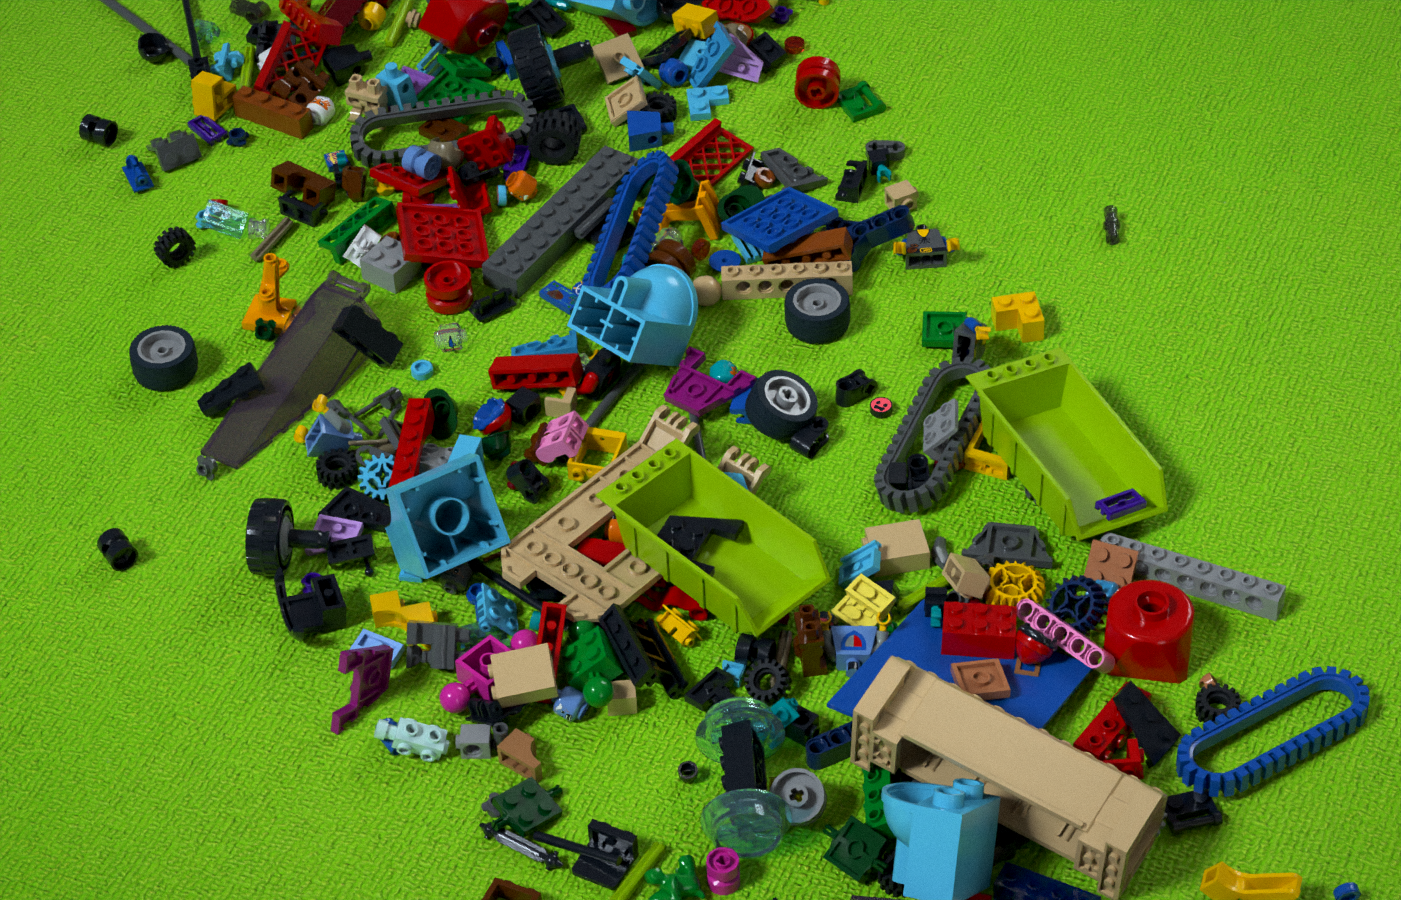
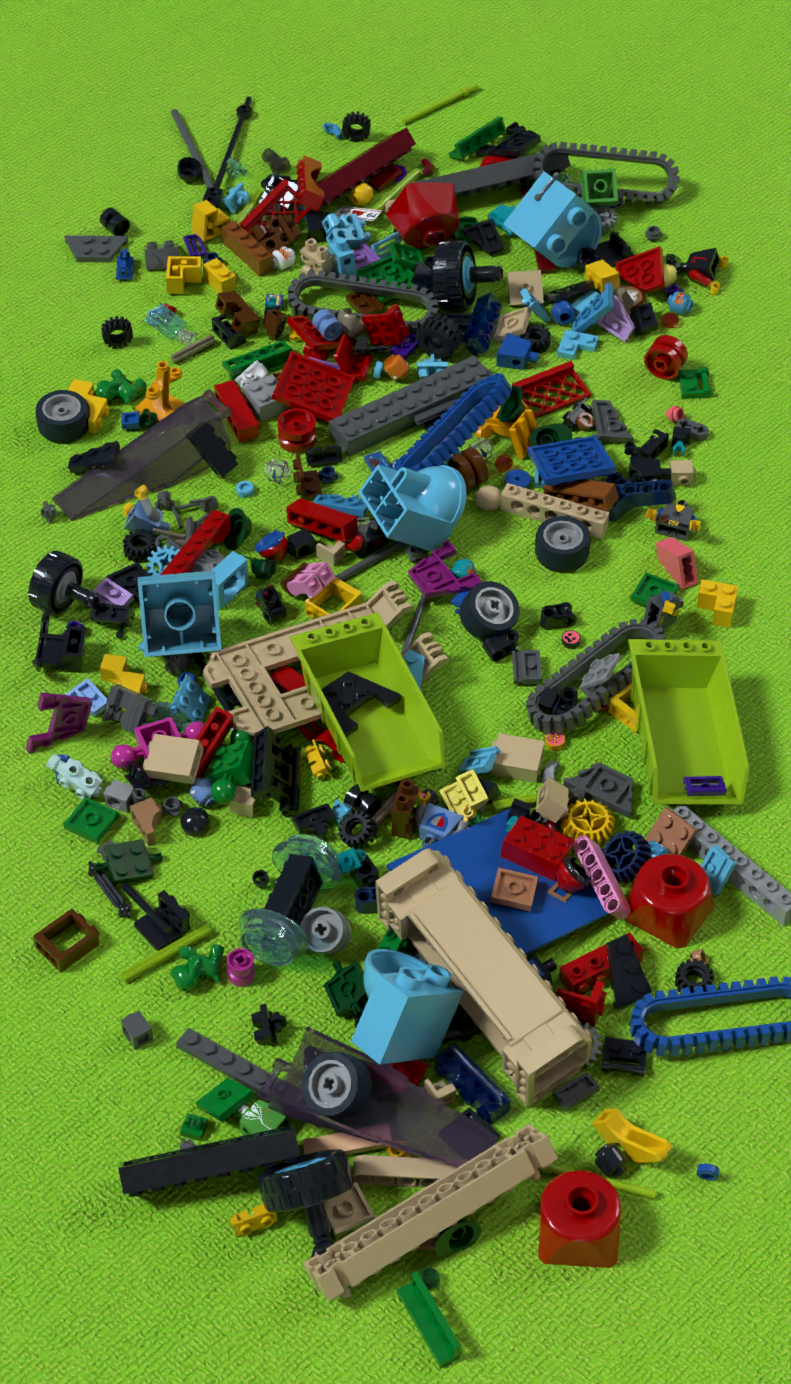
camera: 20 degrees right, 5 degrees up
none -> green plate [63,797,119,844]
none -> dark grey wing [64,235,128,263]
none -> yellow arch [68,379,110,435]
none -> green animal [96,369,147,405]
none -> blue plate [121,411,140,430]
none -> dark grey plate [161,797,183,817]
none -> yellow brick [166,256,202,294]
none -> black hair [180,807,210,837]
none -> yellow brick [203,258,237,293]
none -> red brick [214,380,261,443]
none -> reddish brown bracket [293,452,322,501]
none -> dark blue plate [318,466,339,484]
none -> medium azure hips [322,213,371,248]
none -> white sticker [335,206,382,221]
none -> dark grey plate [406,545,426,561]
none -> black hinge [411,260,436,300]
none -> medium azure hips [417,354,448,380]
none -> clear blue brick [462,293,503,356]
none -> dark grey plate [512,650,542,684]
none -> tile [545,731,565,750]
none -> dark grey plate [552,1072,600,1111]
none -> black torso [624,441,671,483]
none -> coral slope [656,537,698,589]
none -> coral plate [666,405,684,423]
none -> dark azure head [667,291,693,316]
none -> medium azure plate [701,845,737,895]

